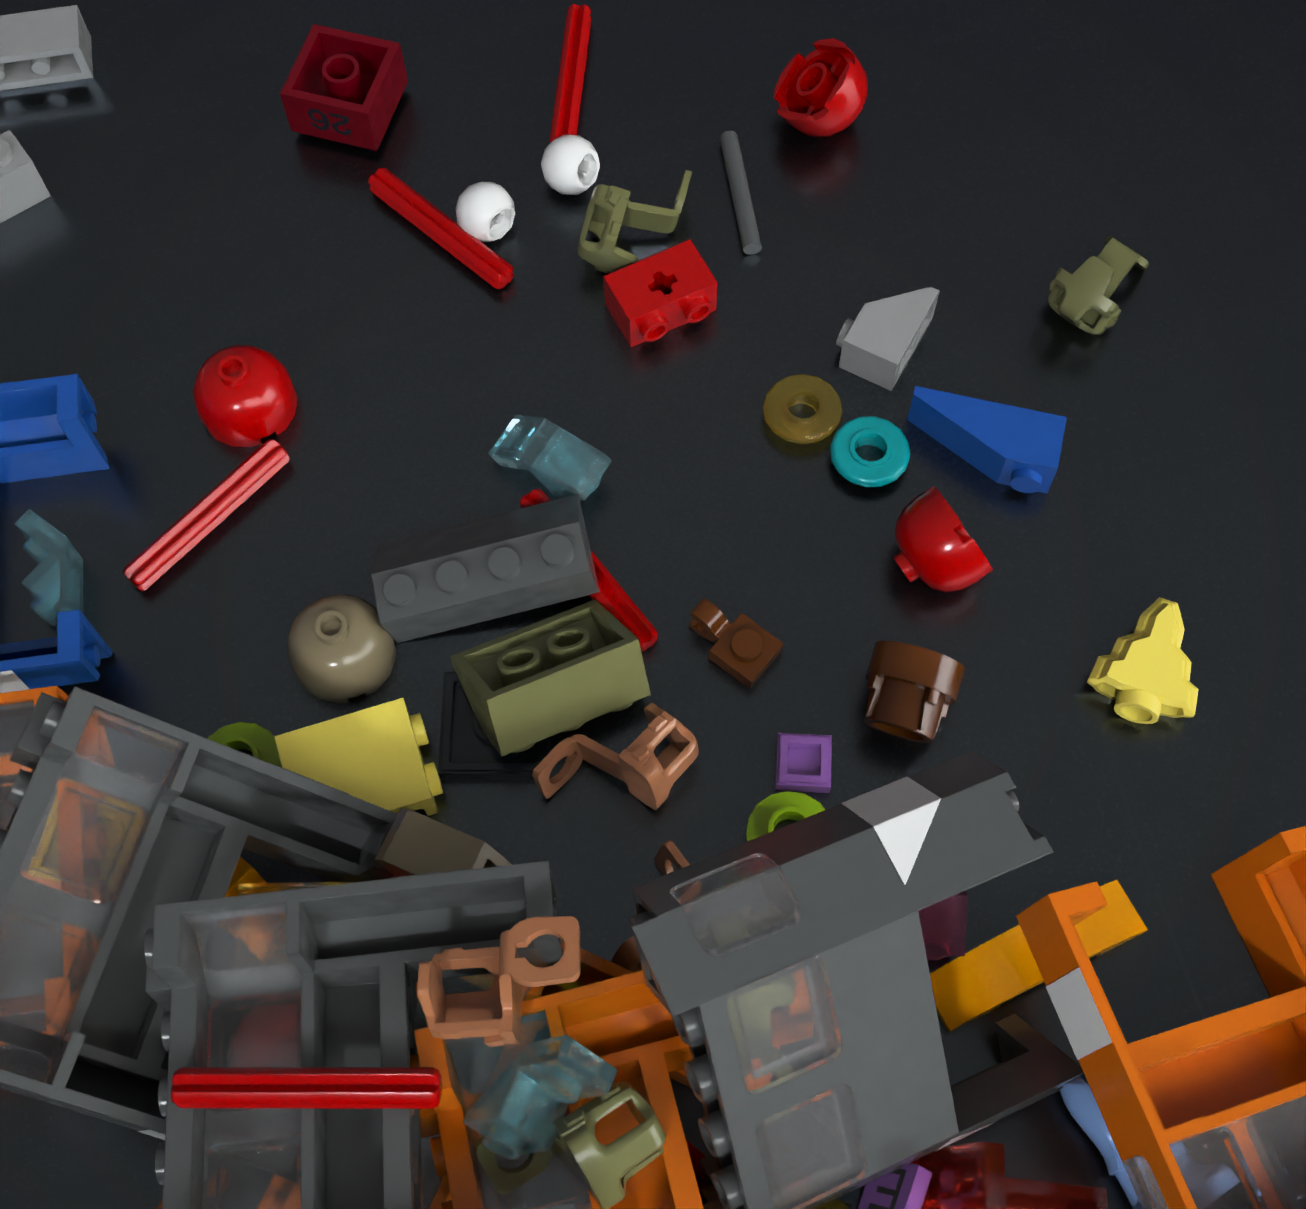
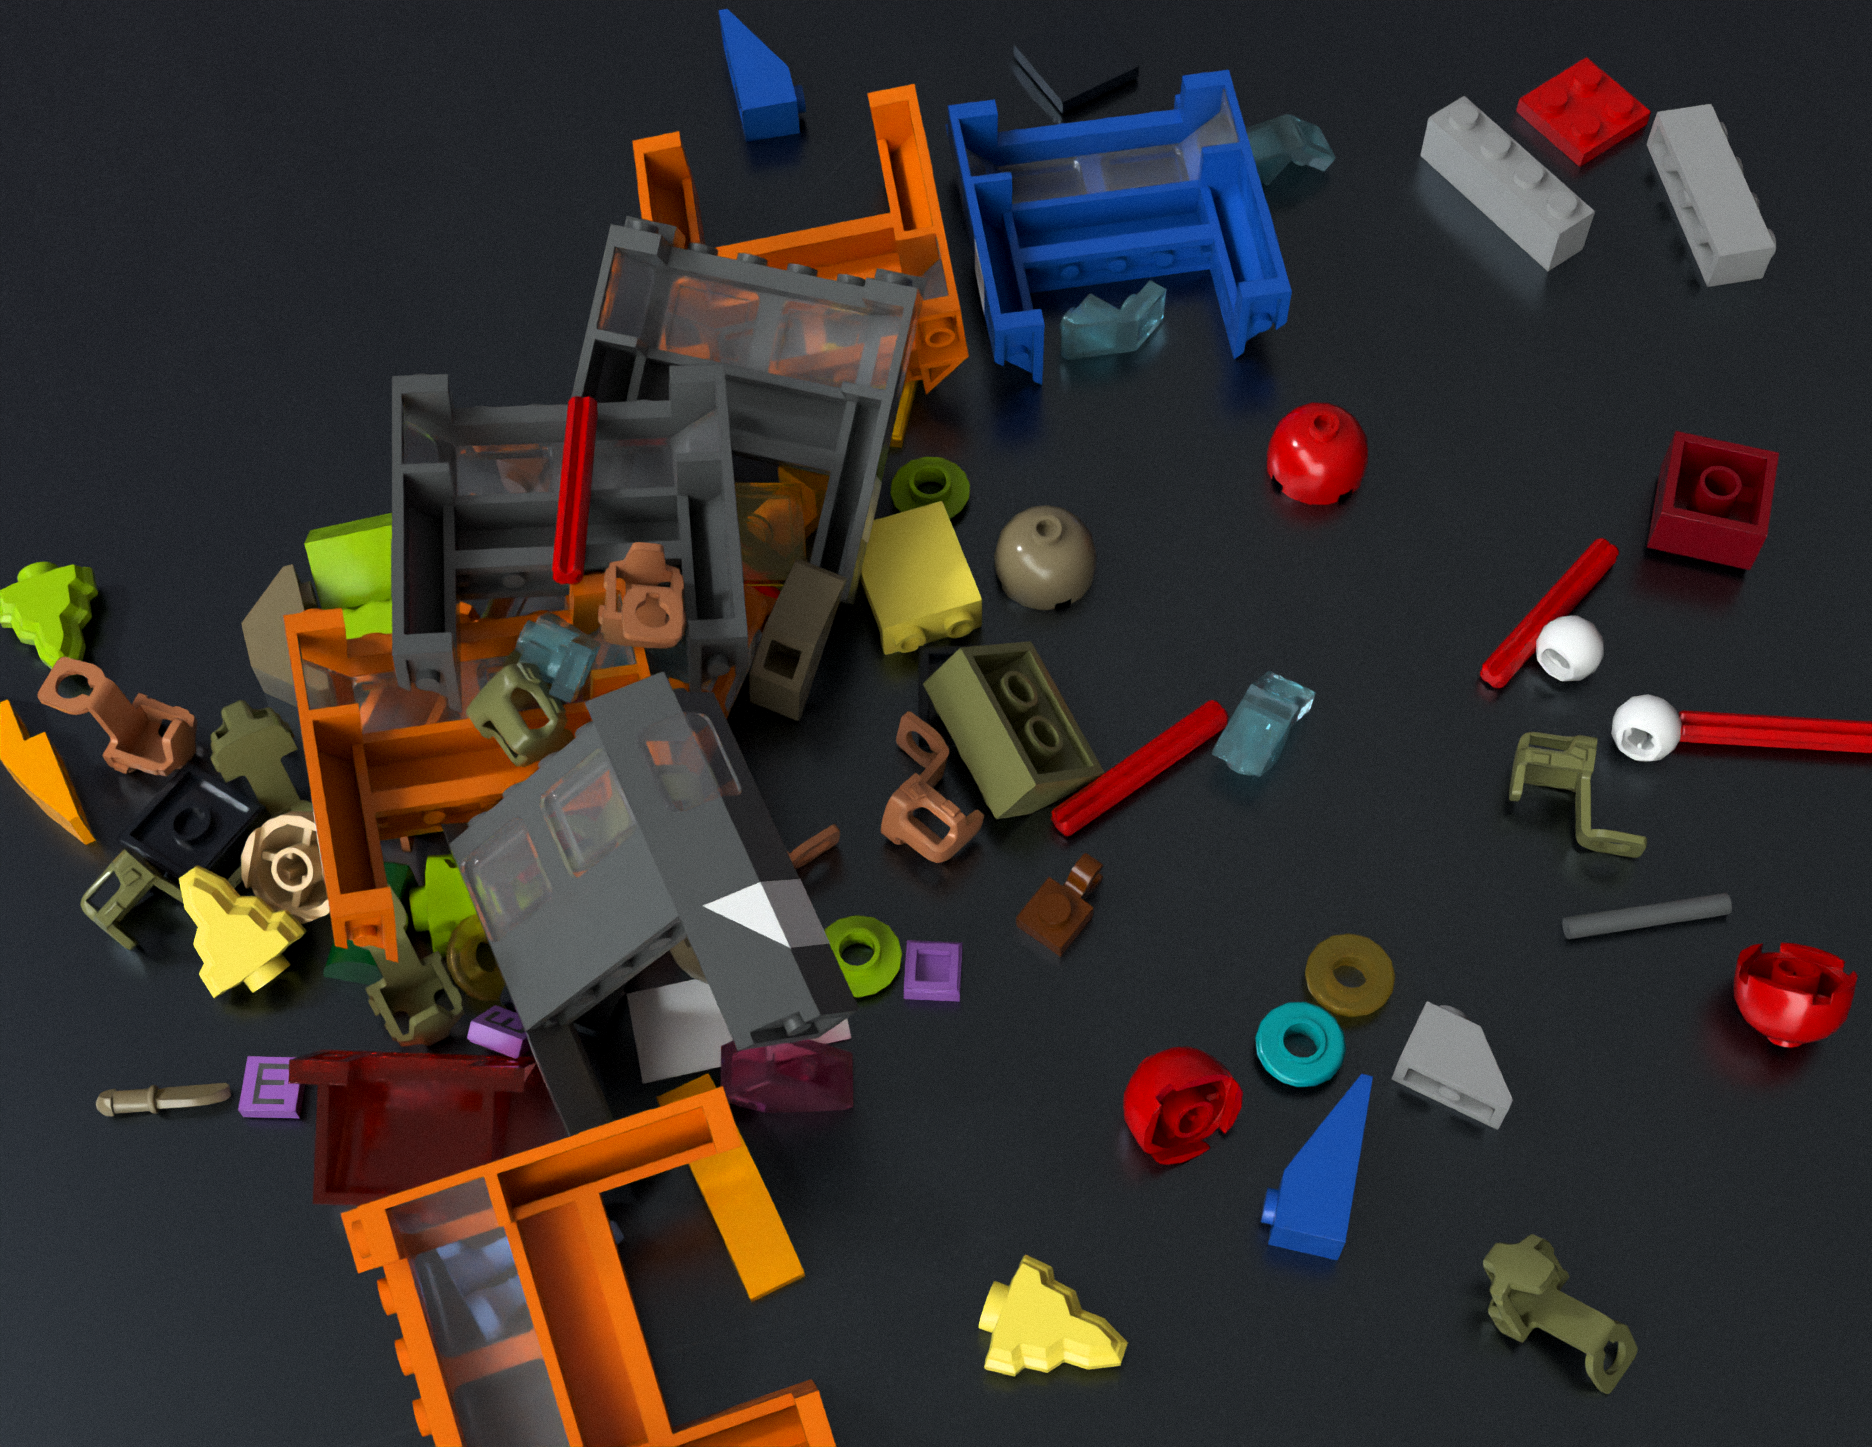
camera: 90 degrees right, 5 degrees down
axle [123,439,290,591] -> none
dark grey slope [371,494,600,643] -> none
red brick [603,239,718,347] -> none
reddish brown piece [864,641,965,743] -> none

